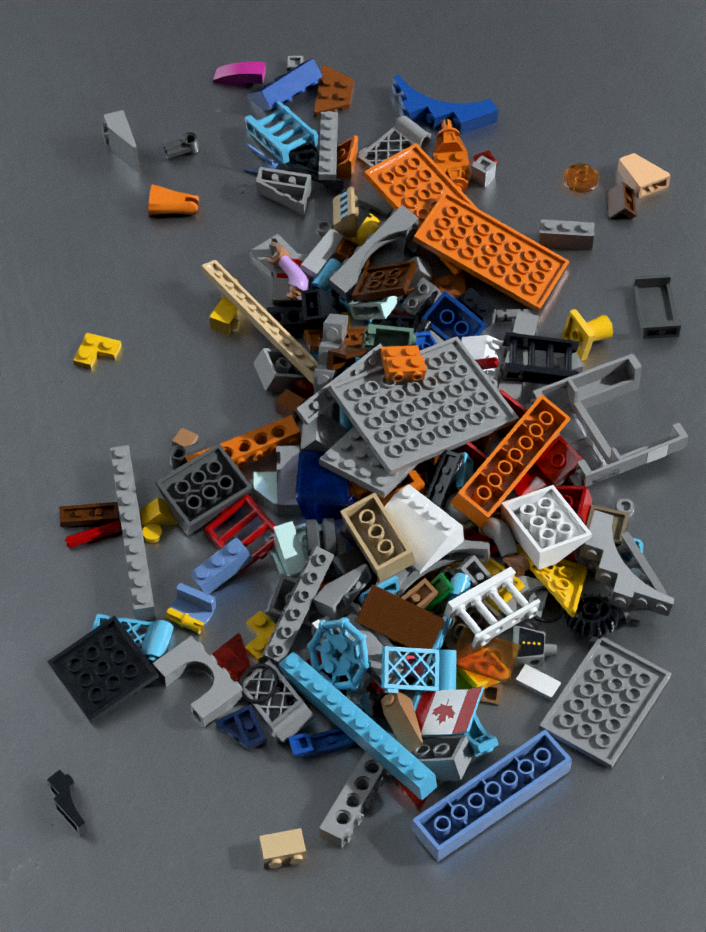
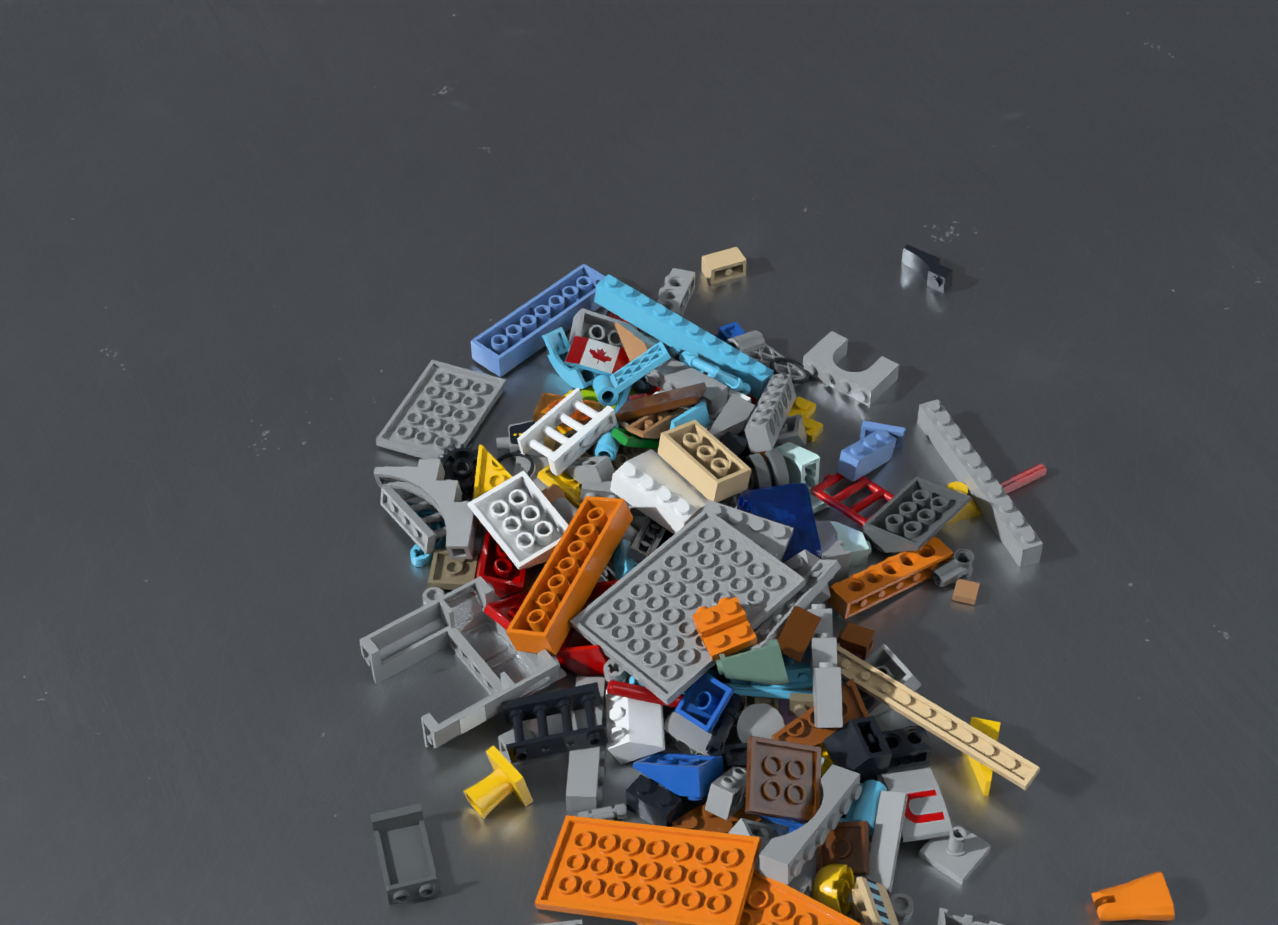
camera: 170 degrees right, 10 degrees down
black plate [47,615,159,724] -> none
reddish brown plate [59,502,119,527] -> none
yellow plate [73,332,122,369] -> none
medium azure piece [91,614,174,666] -> none
yellow axle [165,608,205,634] -> none
clear red wing [212,633,252,683] -> none
dark blue wing [215,704,267,750] -> none
piece [265,242,308,302] -> none
white tile [515,664,561,701] -> none

